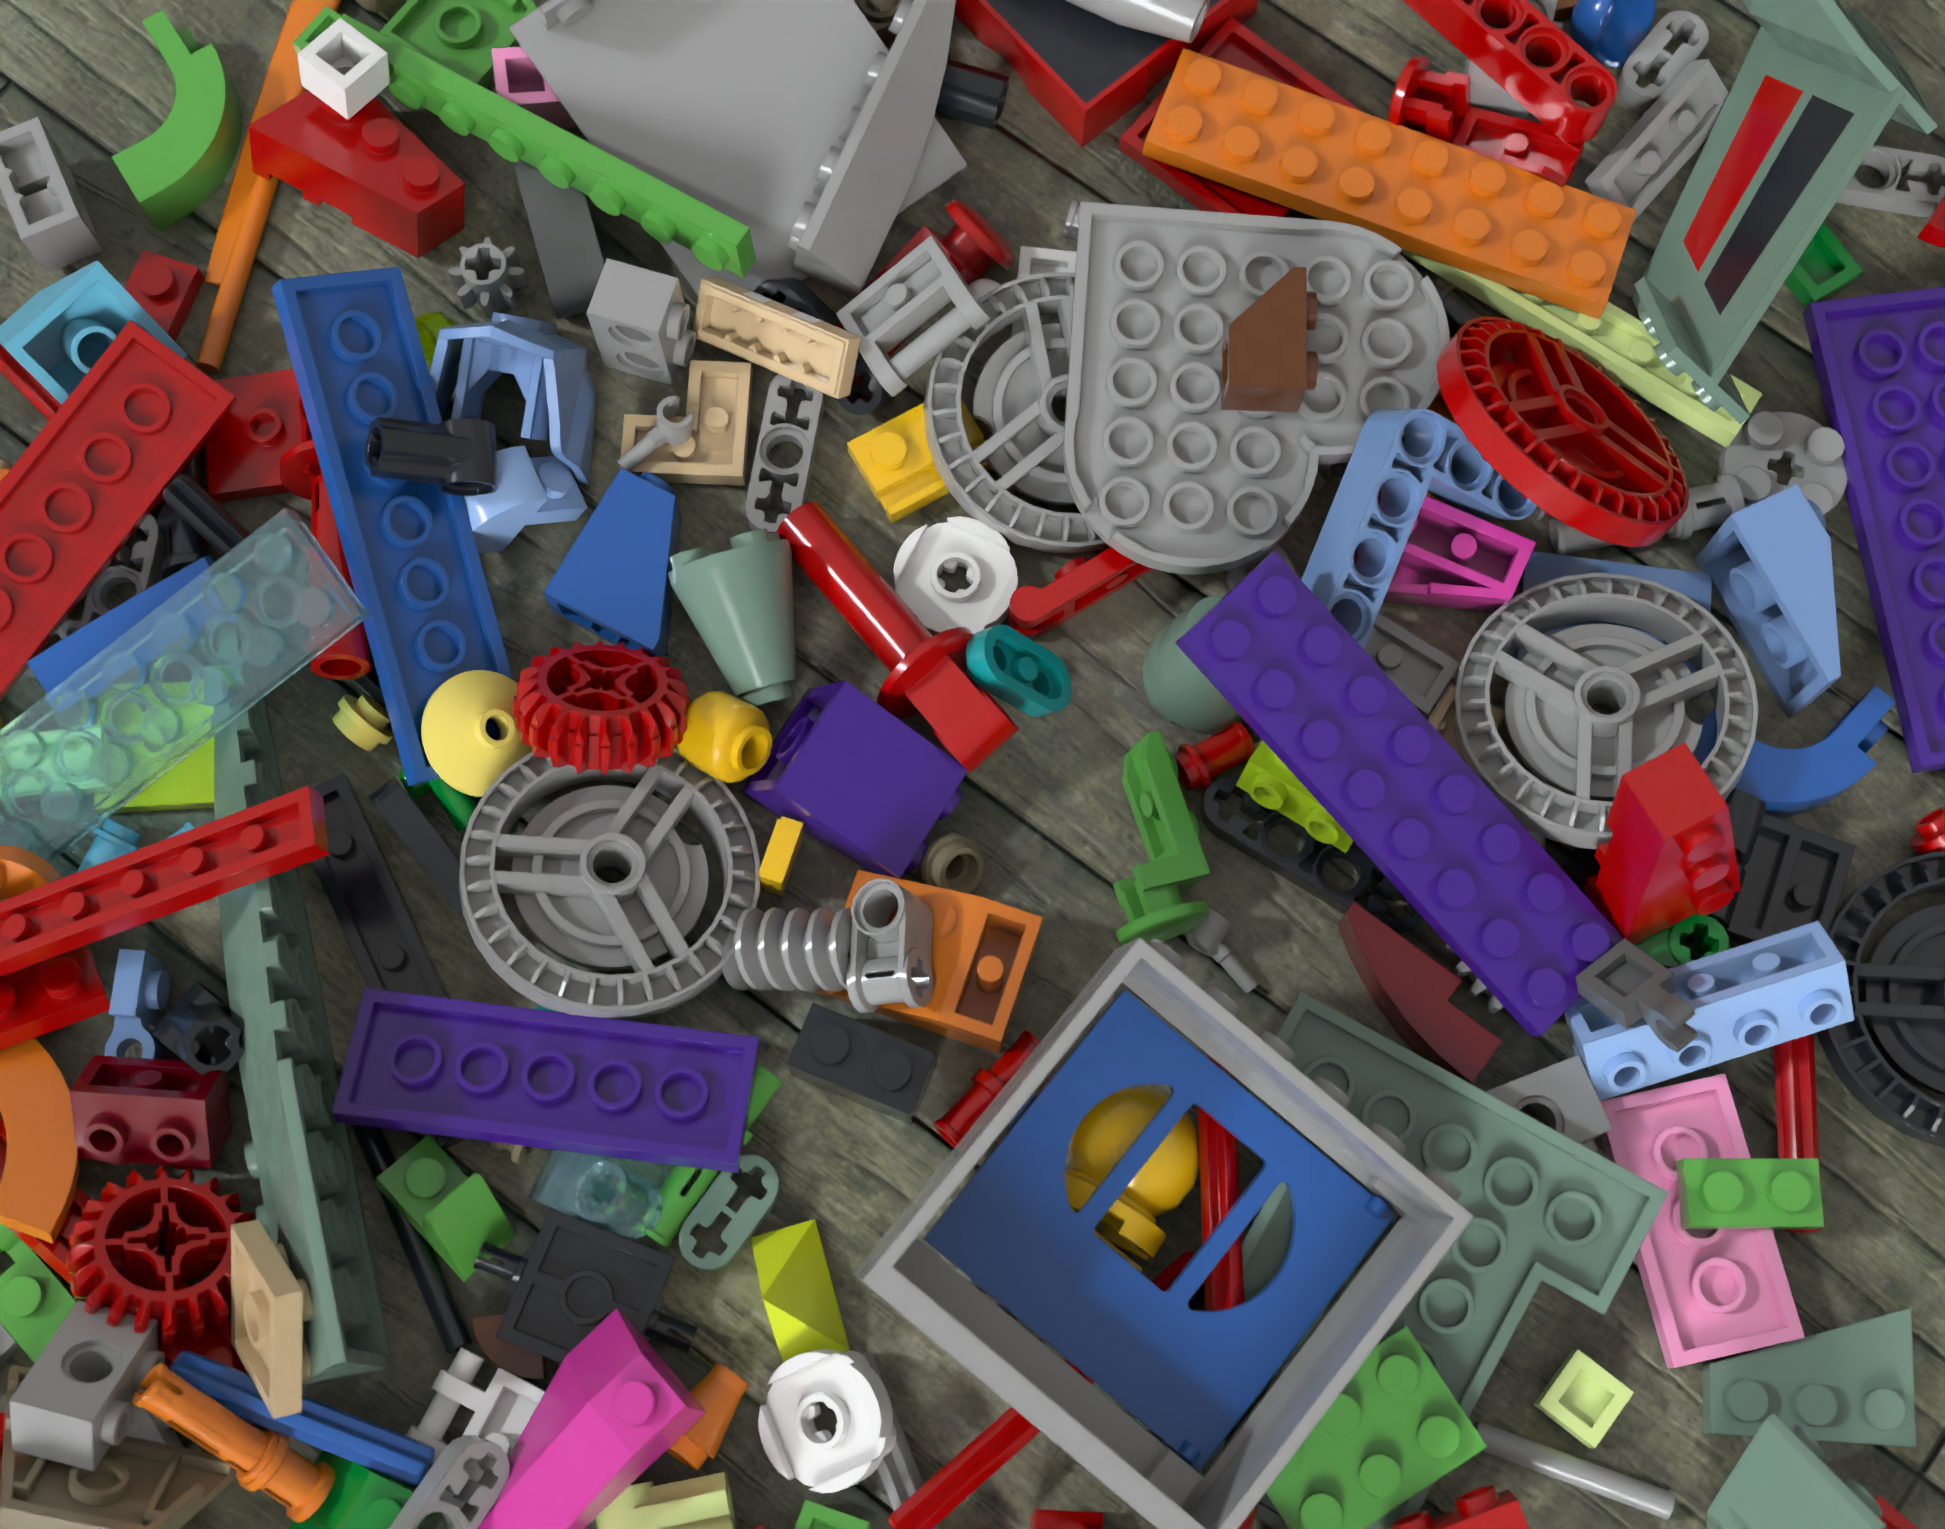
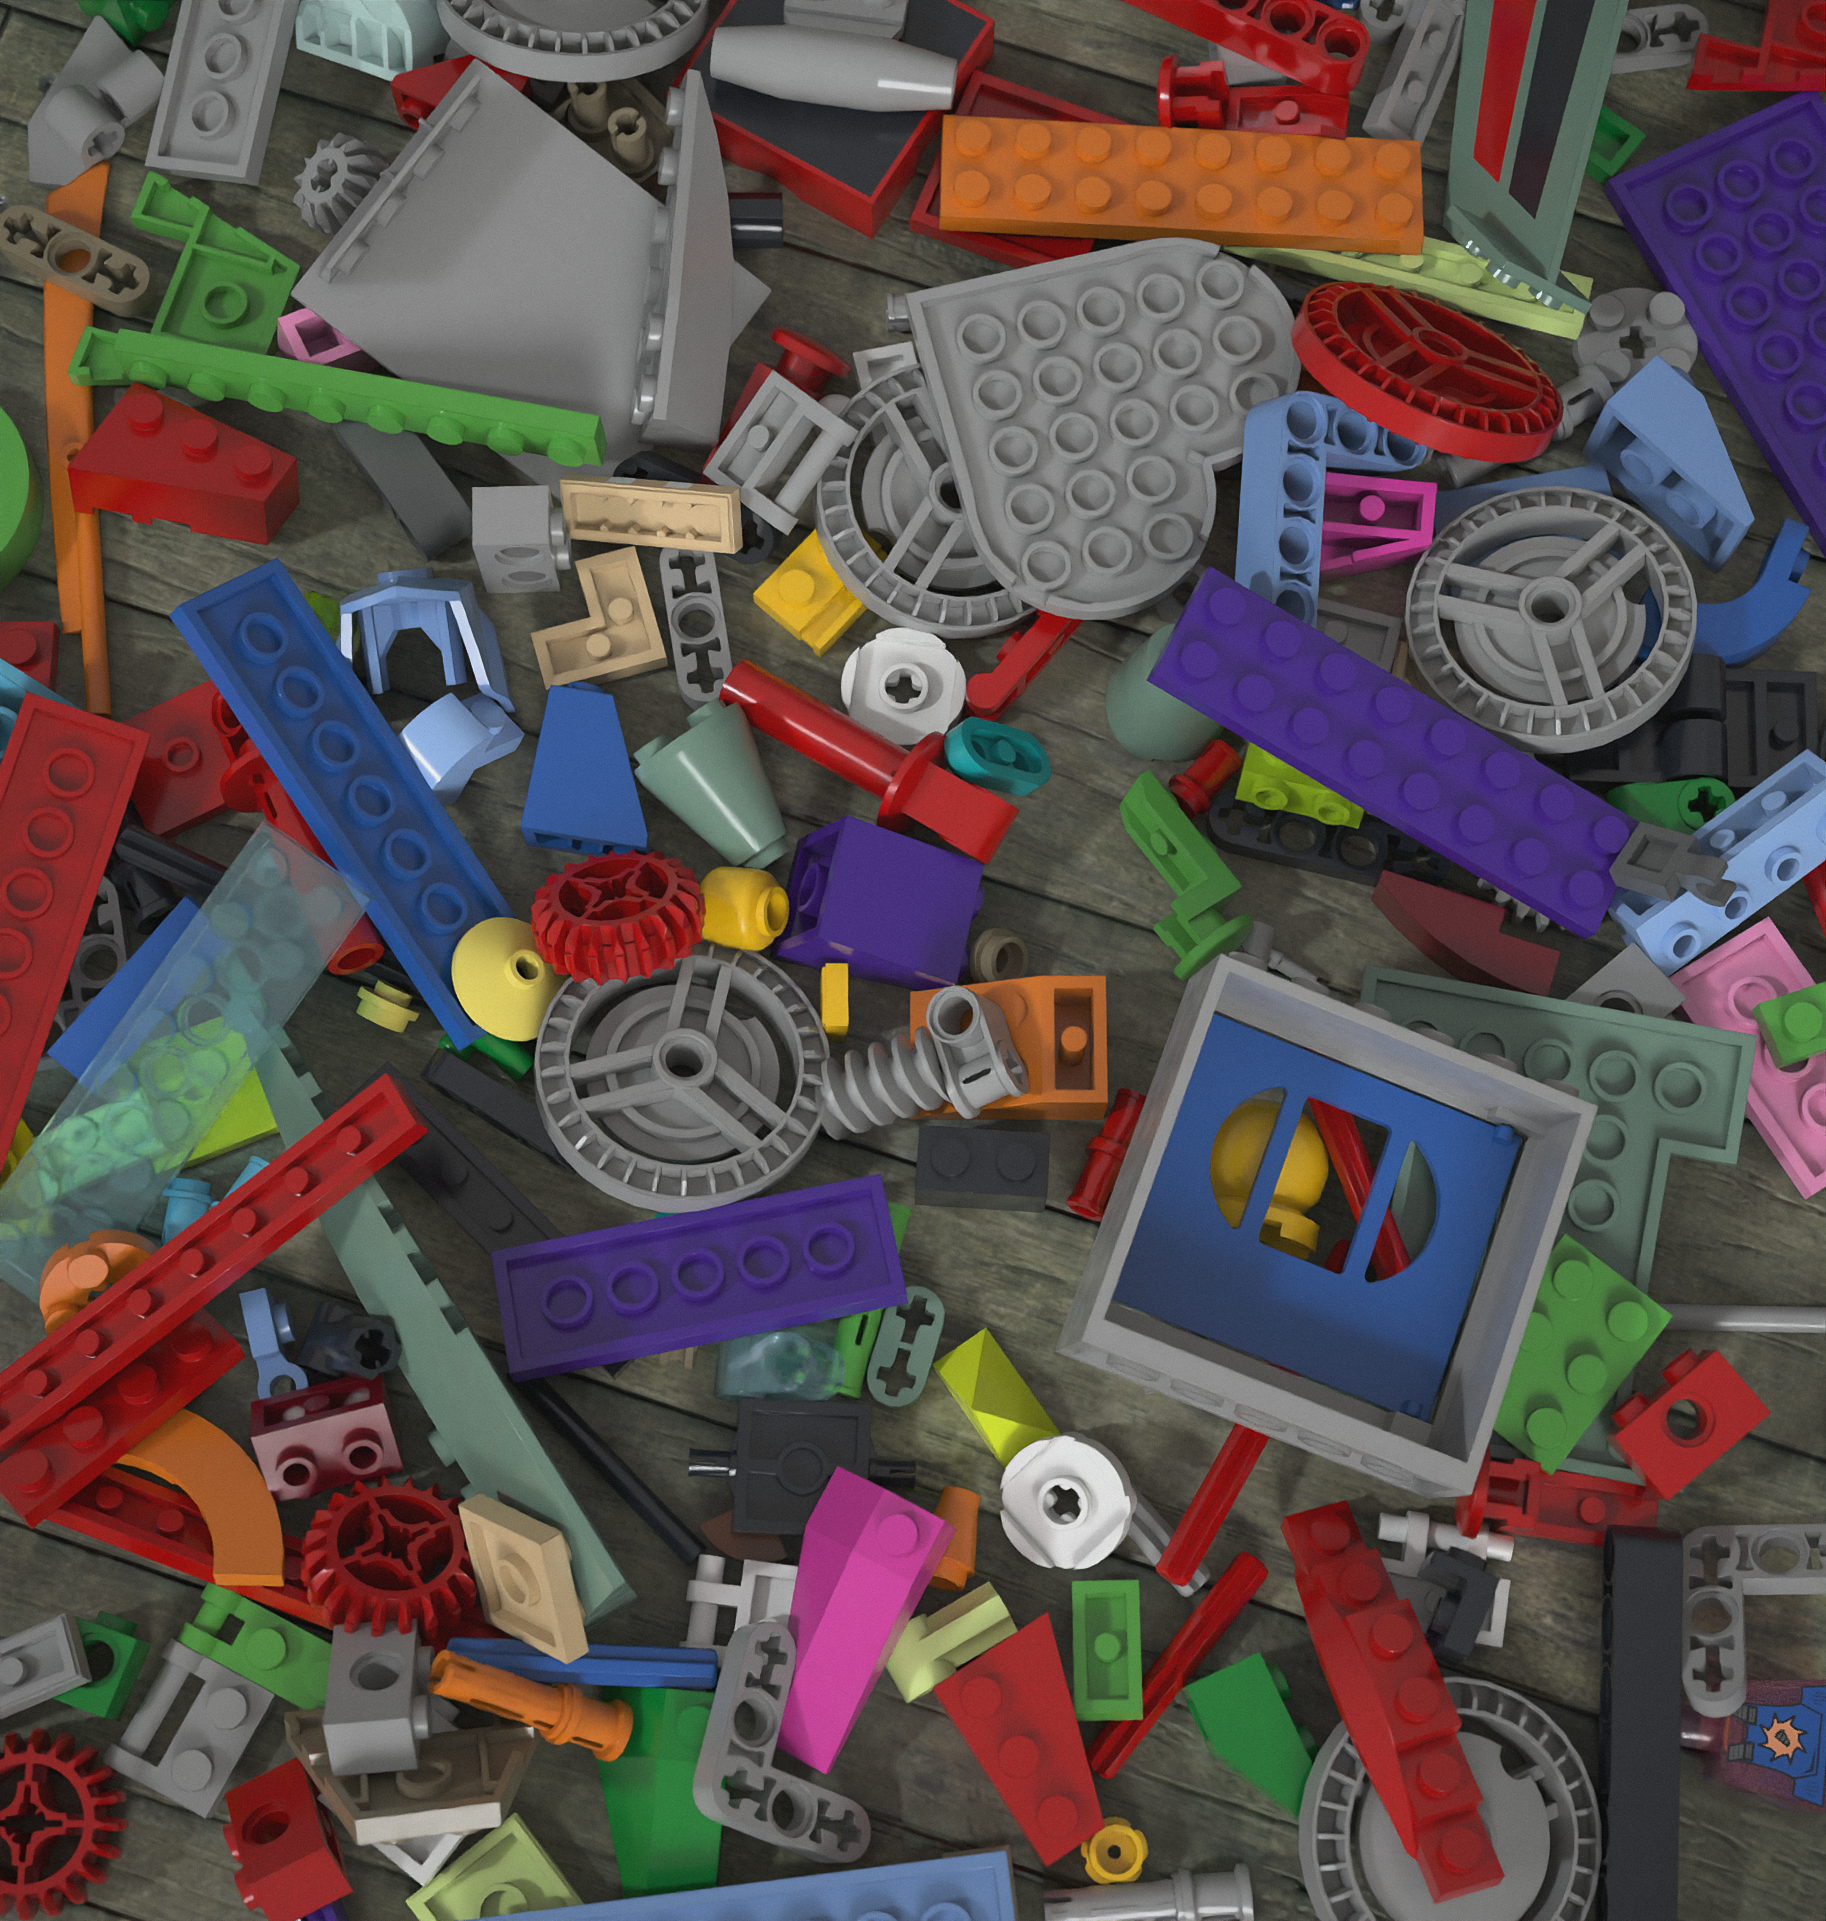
camera: 20 degrees left, 0 degrees up
white plate [297,18,390,120] -> none
black piece [365,417,497,496] -> none
bright green slope [375,1134,516,1282] -> none
light grey gear [448,237,529,318] -> none
light grey hand [617,396,694,471] -> none
reddish brown slope [1221,267,1318,412] -> none
yellowish green plate [1533,1349,1634,1448] -> none
red wedge [1583,742,1741,945] -> none

